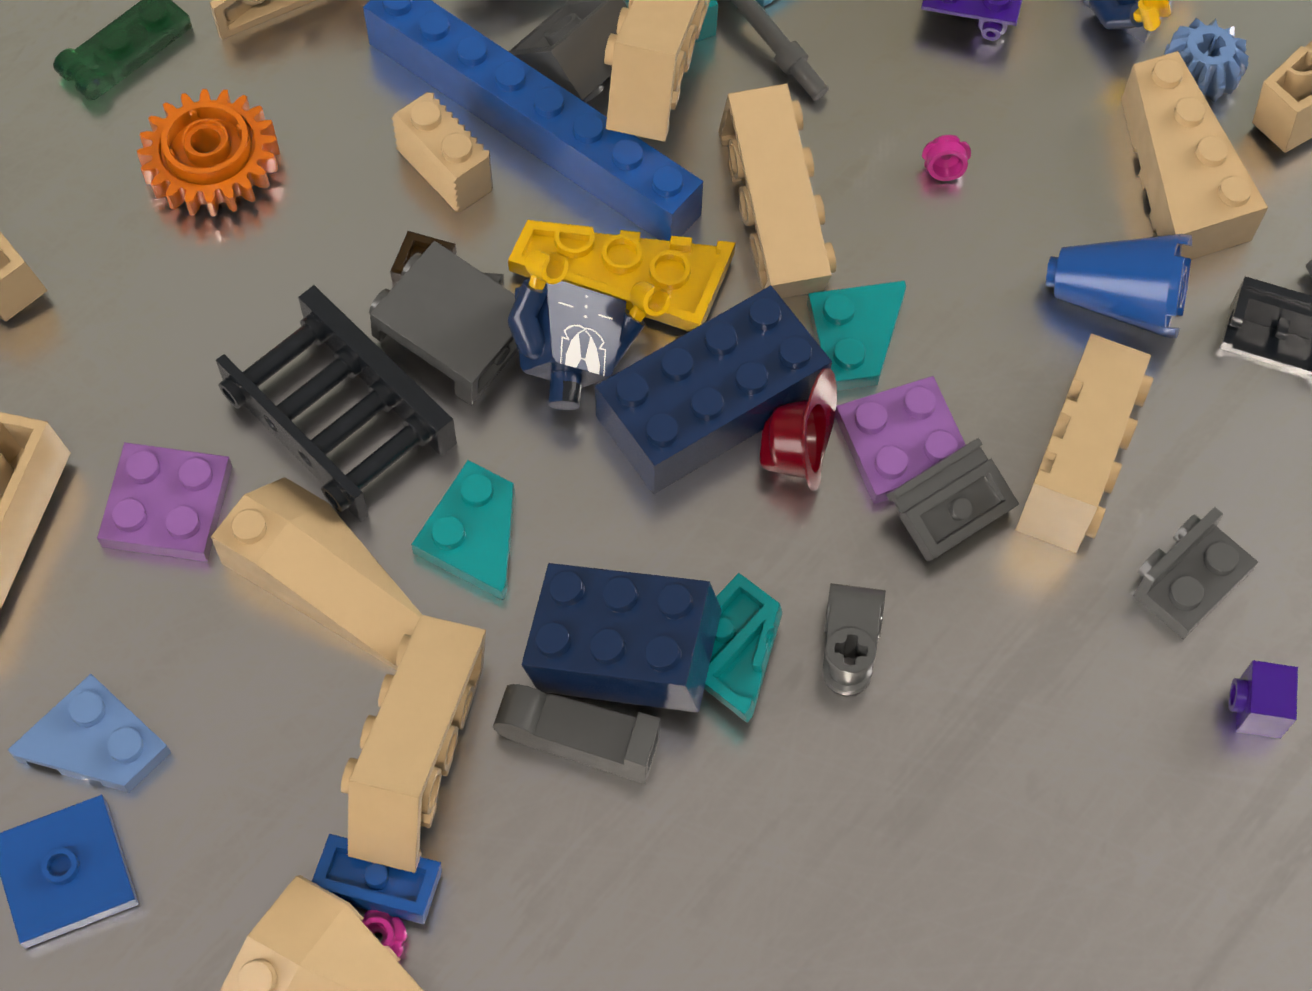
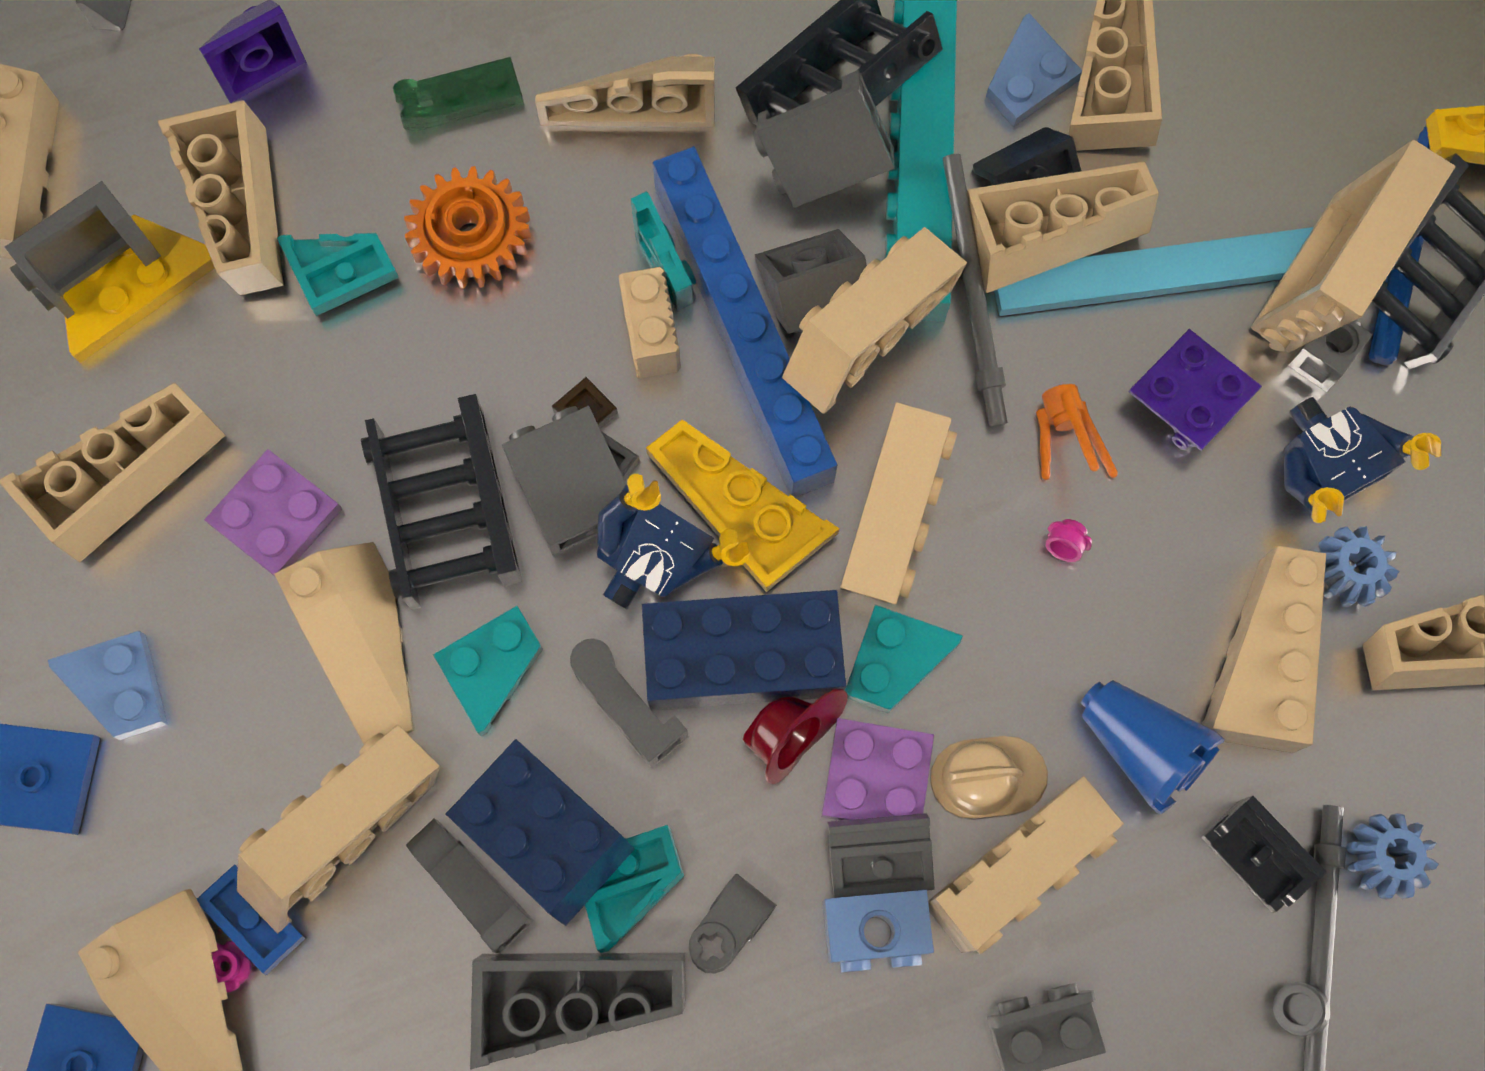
camera: 30 degrees right, 10 degrees up
none -> teal wing [277,233,399,316]
none -> dark grey wedge [470,953,685,1070]
none -> dark grey leg [570,638,689,768]
none -> teal wing [631,191,696,311]
none -> medium blue brick [822,890,934,972]
none -> tan piece [931,736,1048,819]
none -> orange plant [1036,384,1118,480]

